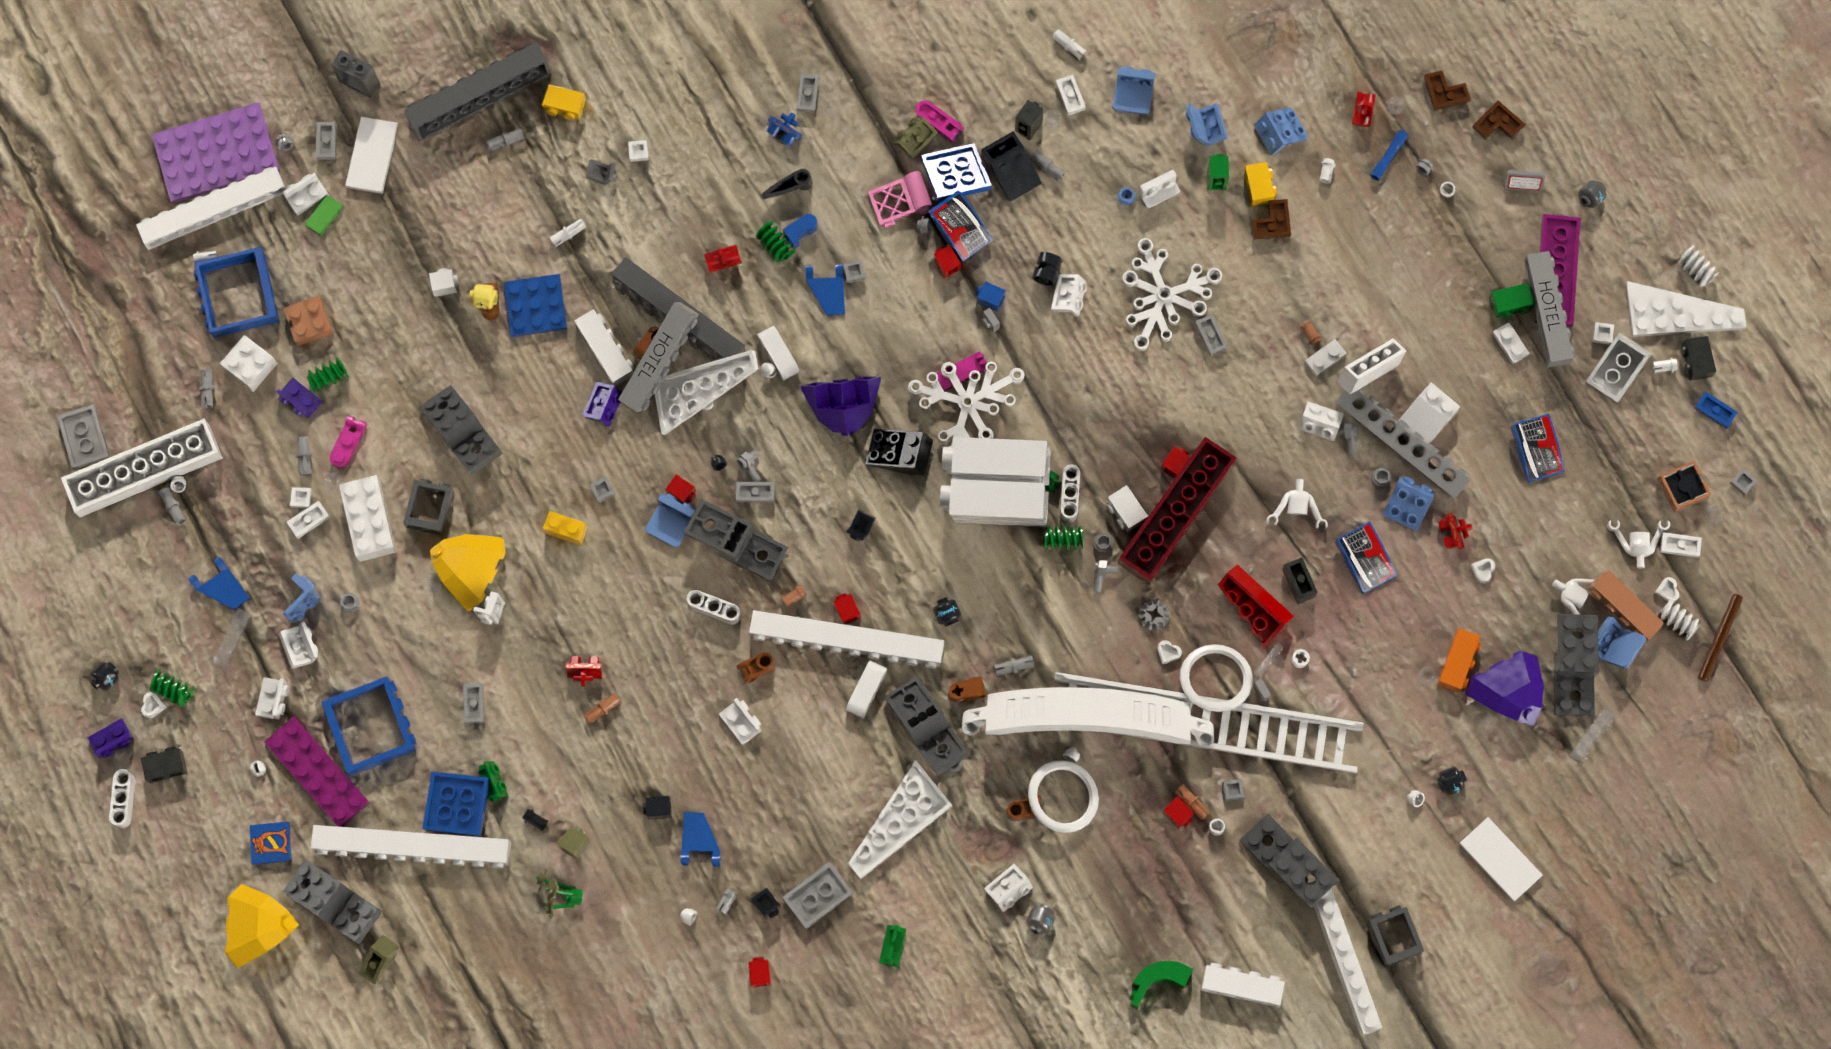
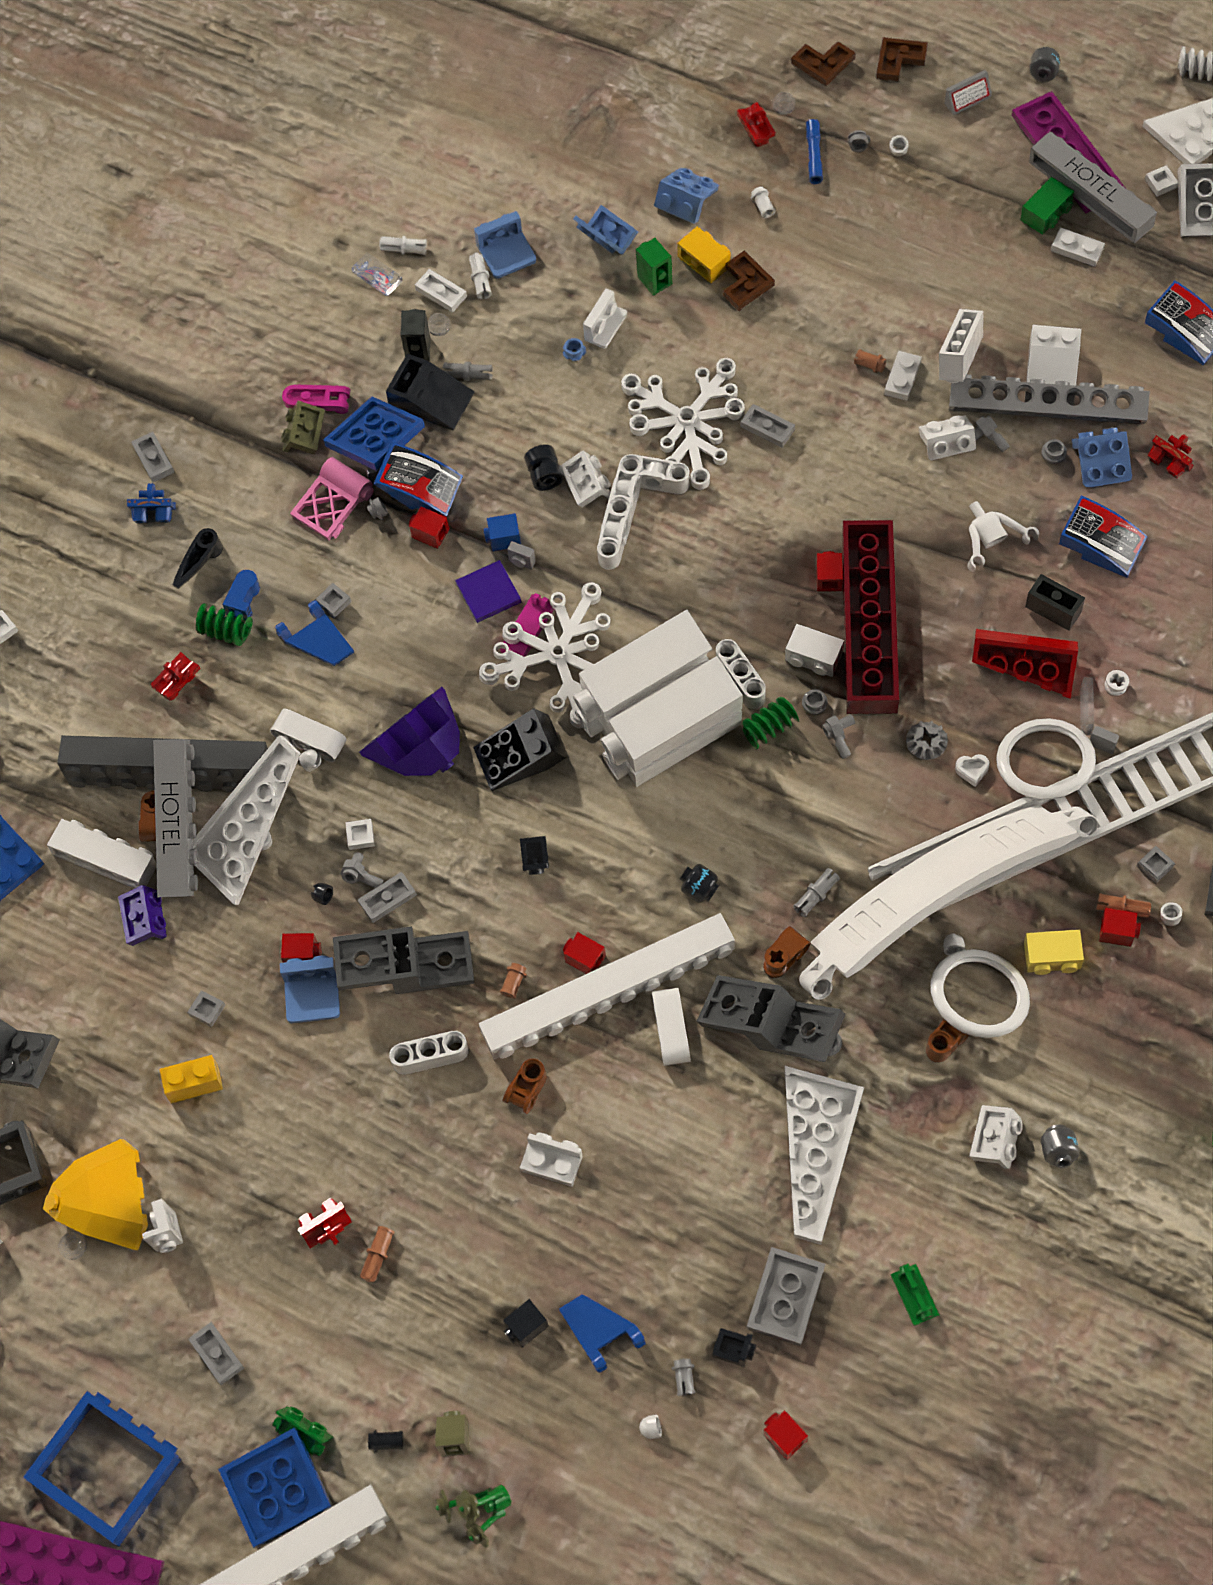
camera: 30 degrees left, 10 degrees down
none -> white plate [345,819,375,850]
none -> clear tile [352,253,403,296]
none -> dark purple tile [455,560,522,623]
none -> white axle [469,253,492,299]
none -> white beam [597,454,690,570]
none -> light yellow brick [1024,930,1084,975]

